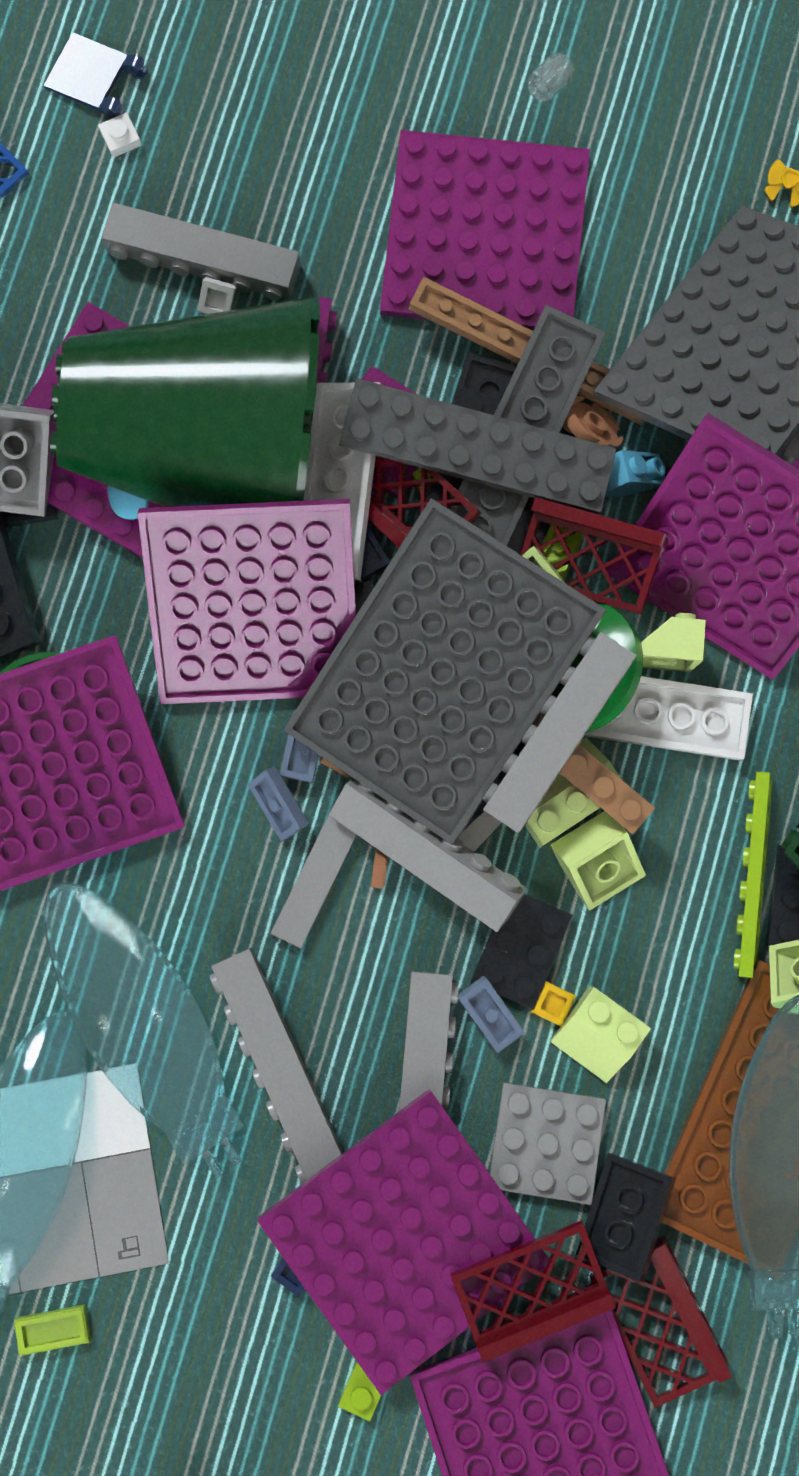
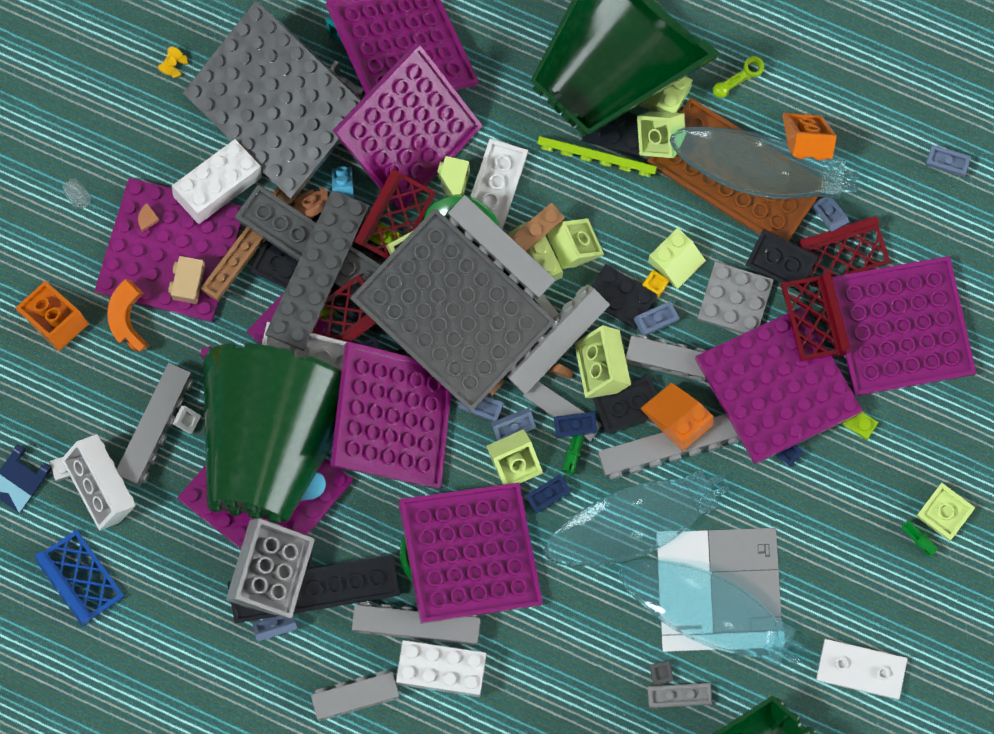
camera: 80 degrees left, 5 degrees down
lime tile [14,1304,91,1356] -> none
none -> orange slope [15,281,89,351]
none -> white brick [61,434,136,531]
none -> orange arch [107,279,150,352]
none -> nougat tile [138,203,159,232]
none -> tan brick [168,256,206,304]
none -> white brick [172,139,262,224]
none -> yellowish green slope [486,429,543,485]
none -> dark blue plate [525,474,571,514]
none -> dark blue plate [554,412,597,438]
none -> green axle [561,436,584,475]
none -> yellowish green slope [574,325,631,398]
none -> black plate [592,376,657,436]
none -> orange slope [641,383,714,452]
none -> sand blue plate [812,195,849,232]

